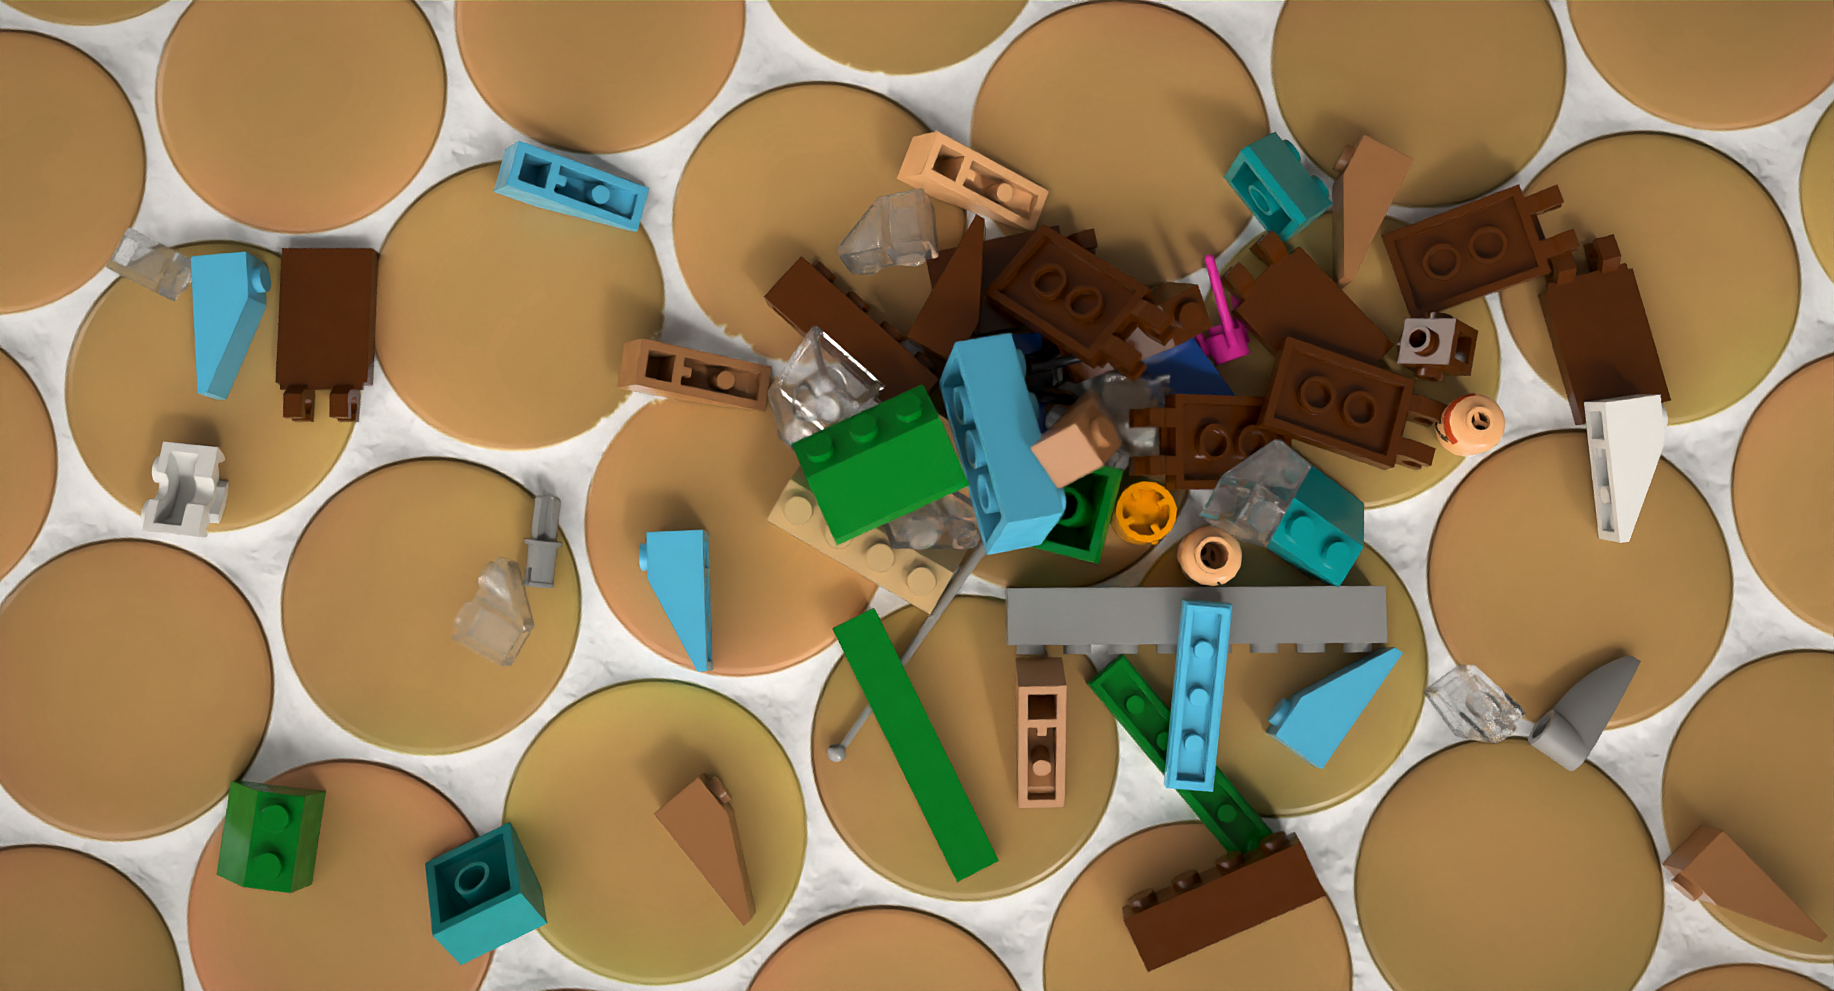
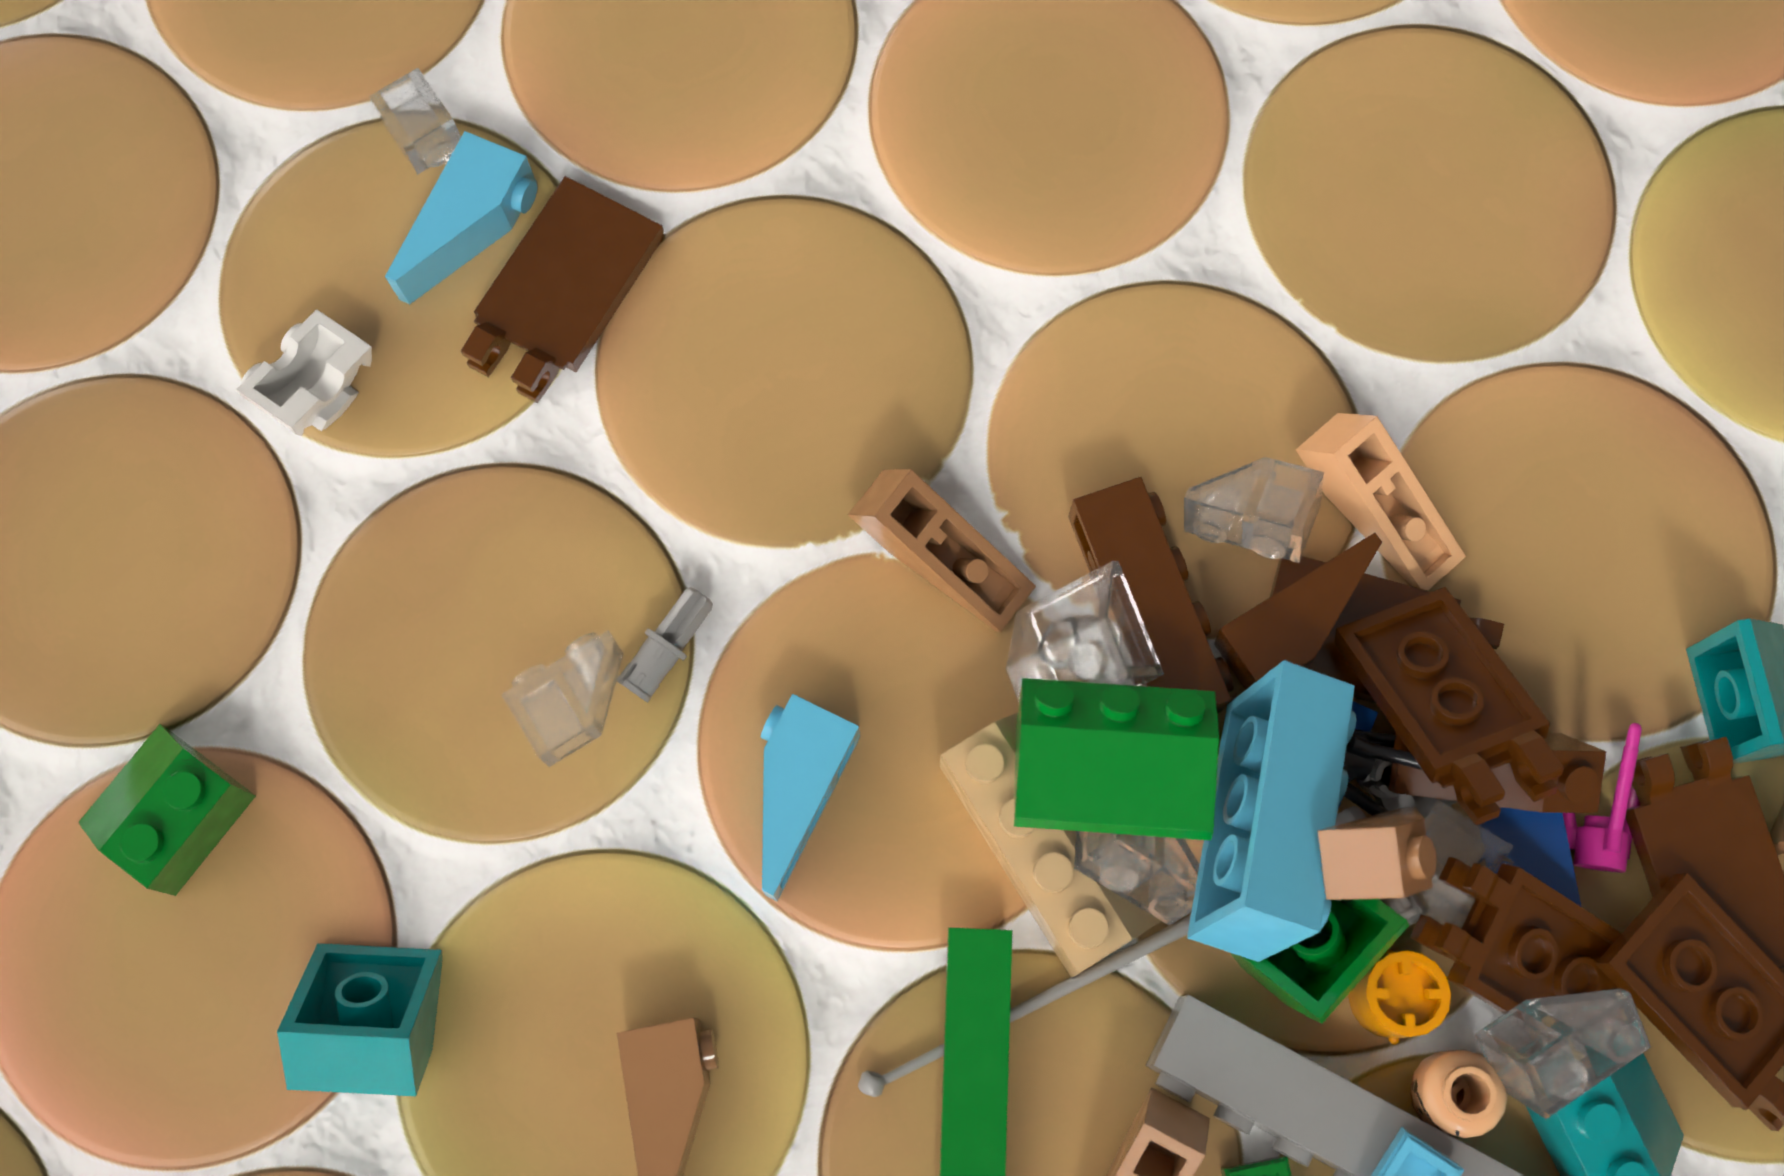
camera: 25 degrees right, 10 degrees down
medium azure slope [493,141,649,232] -> none

